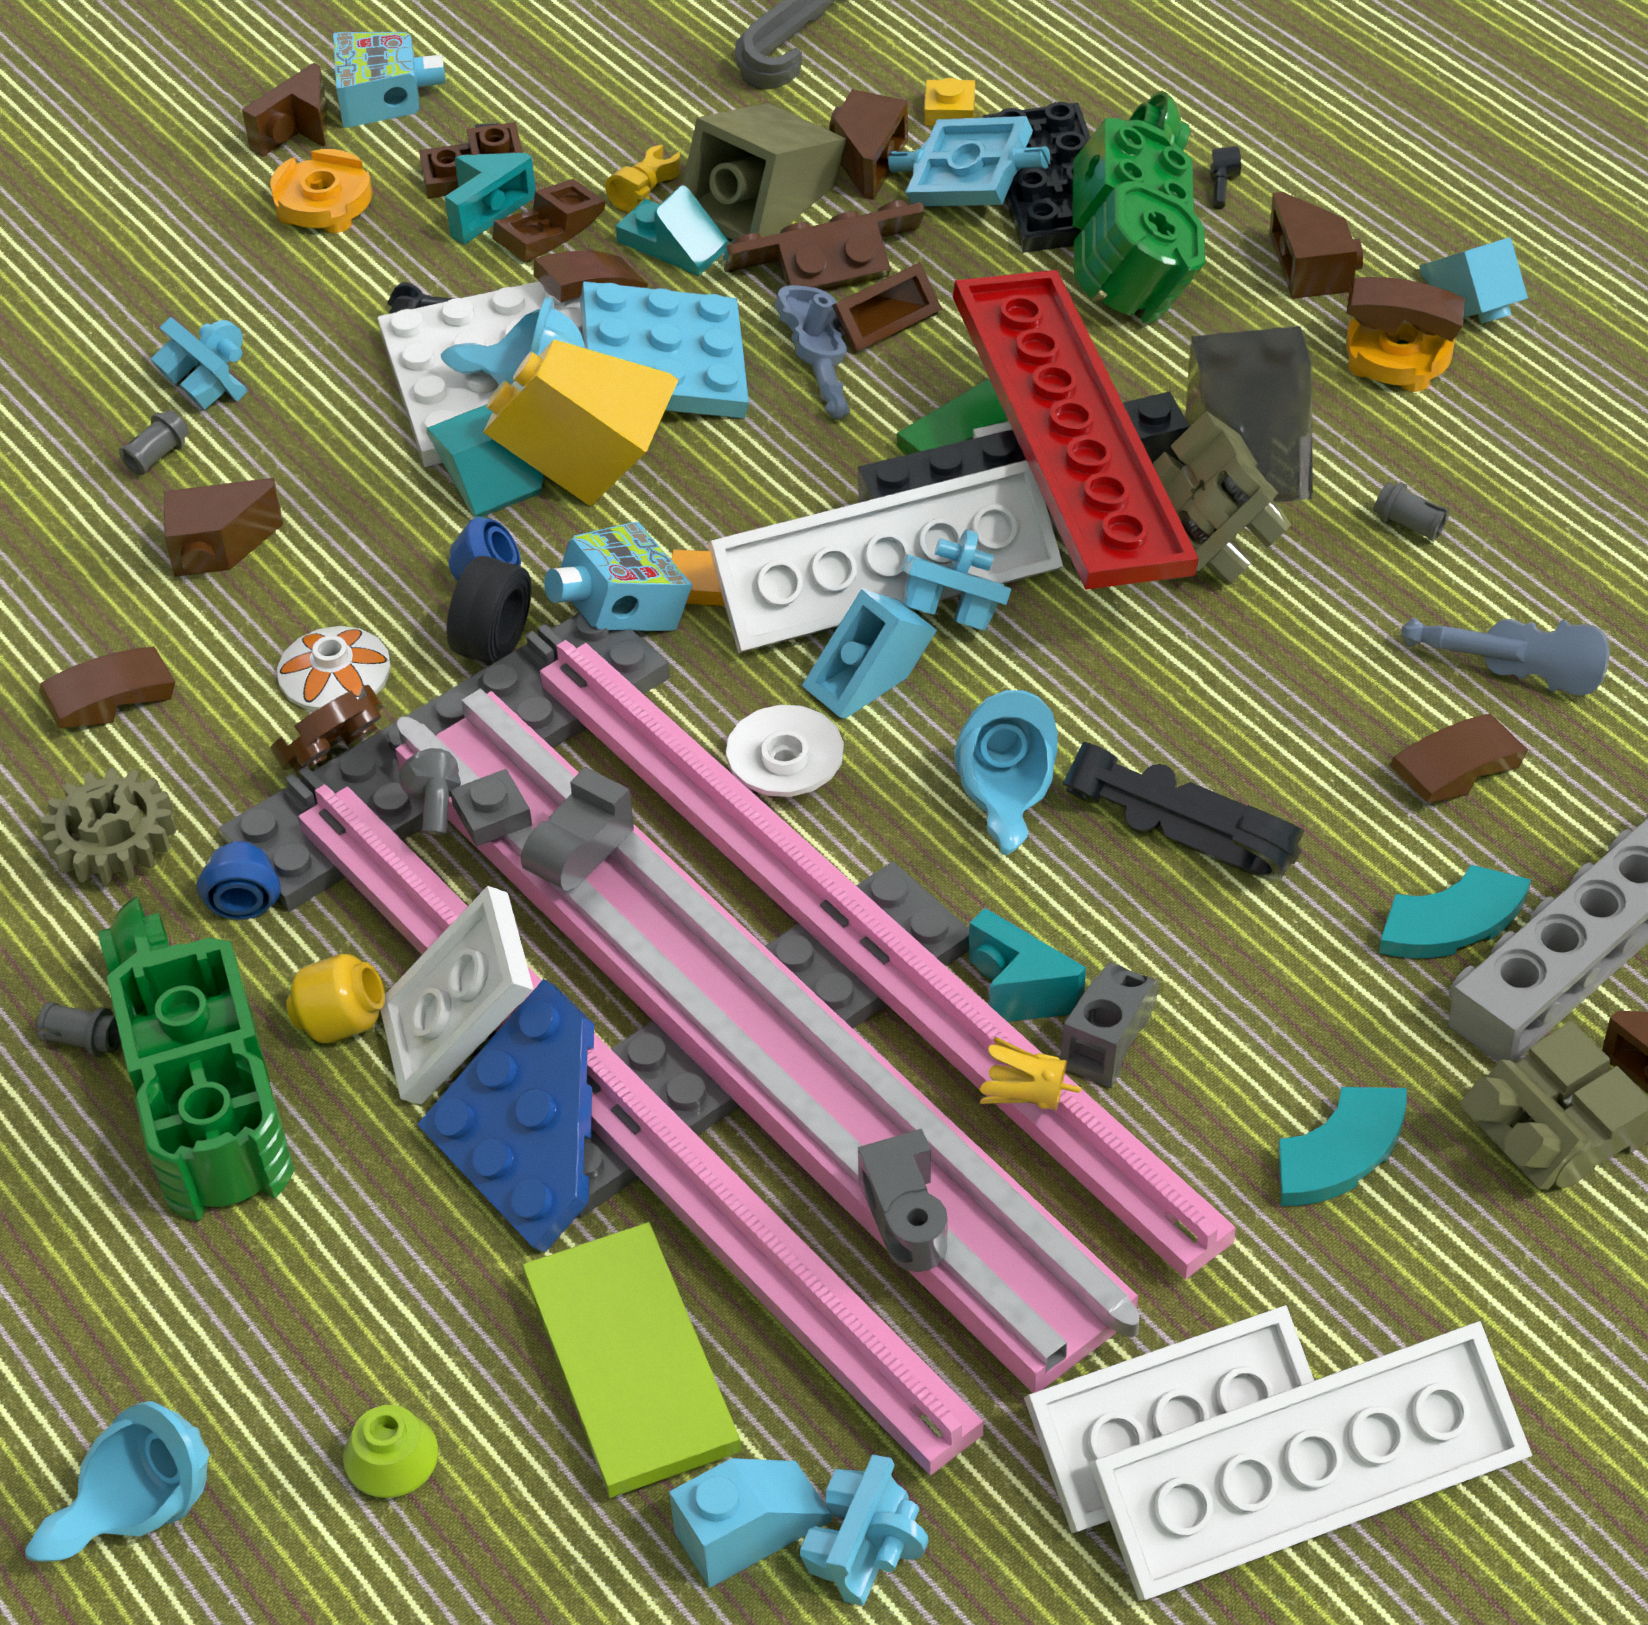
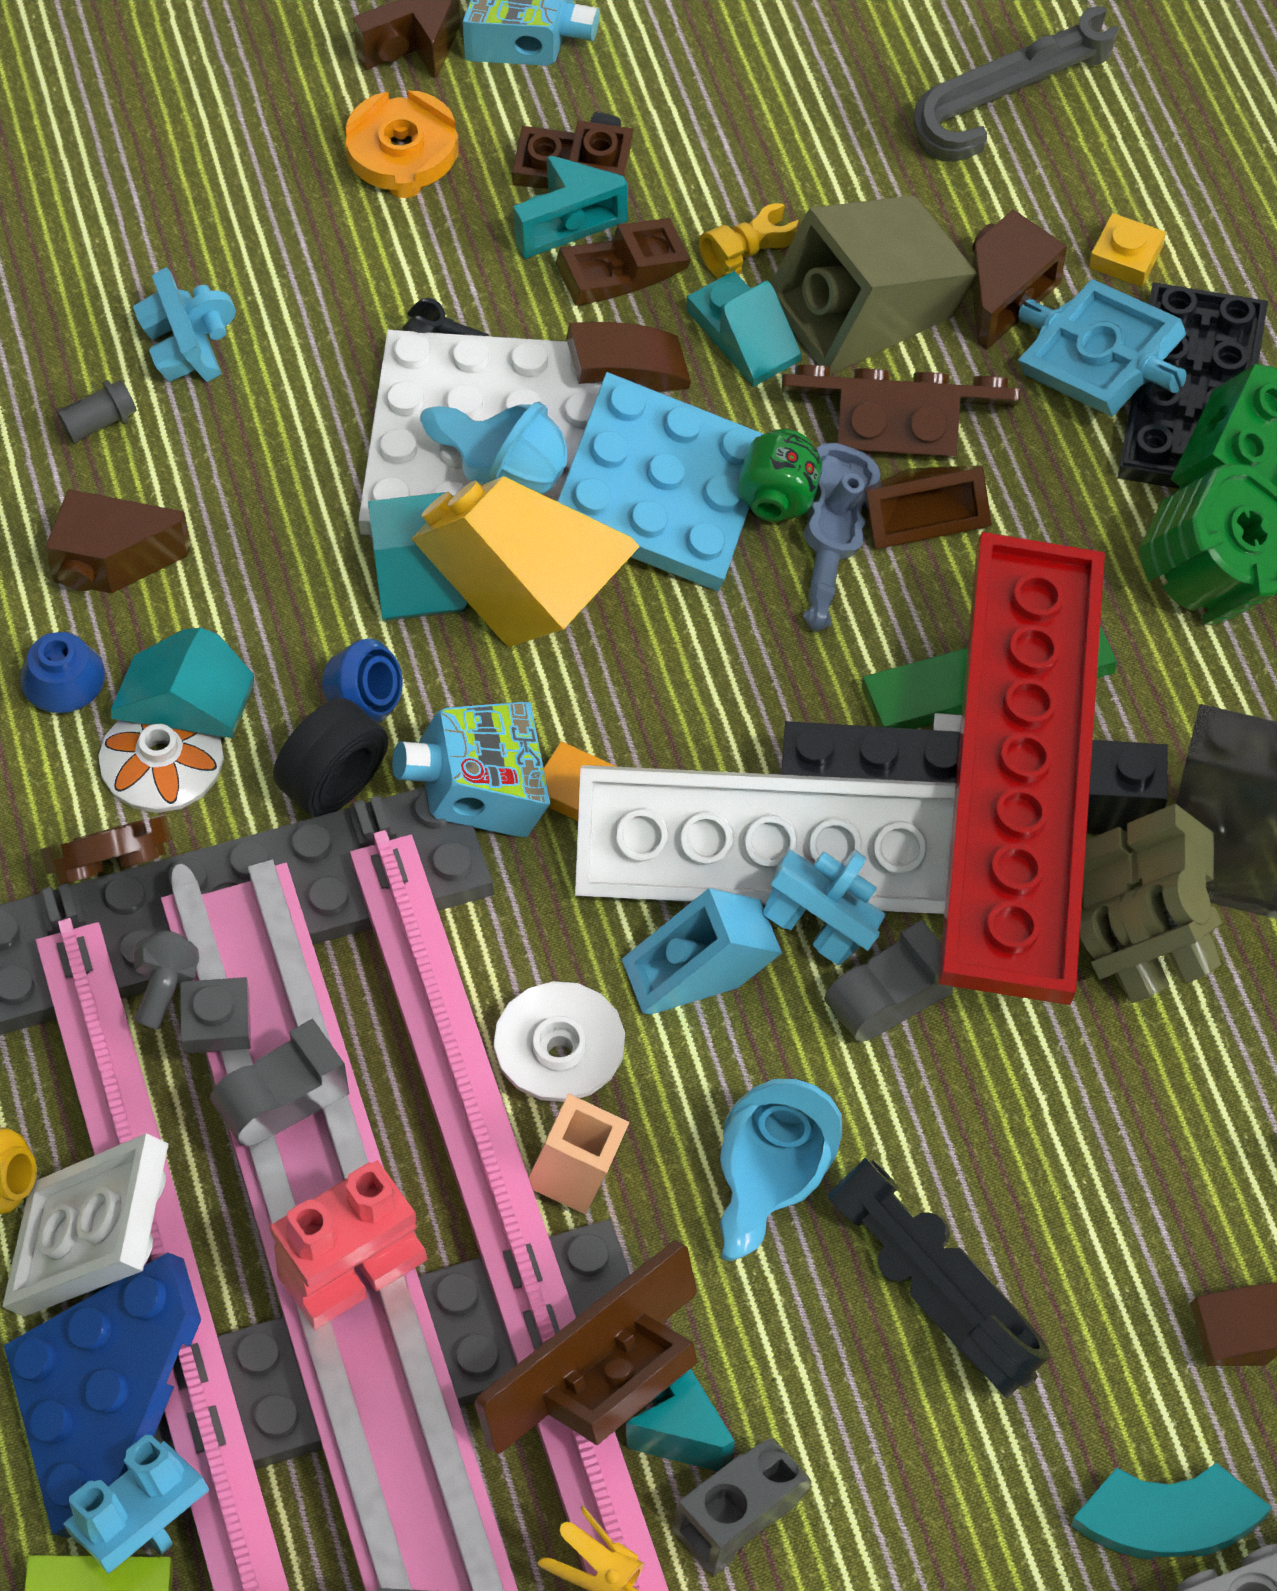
camera: 20 degrees right, 10 degrees up
none -> blue cone [20,632,105,713]
none -> medium azure hips [63,1435,210,1574]
none -> teal slope [111,627,254,738]
none -> coral hips [270,1160,428,1330]
none -> reddish brown bracket [475,1240,698,1454]
none -> light nougat brick [528,1093,629,1215]
none -> green head [737,429,822,522]
none -> dark grey leg [824,920,953,1042]

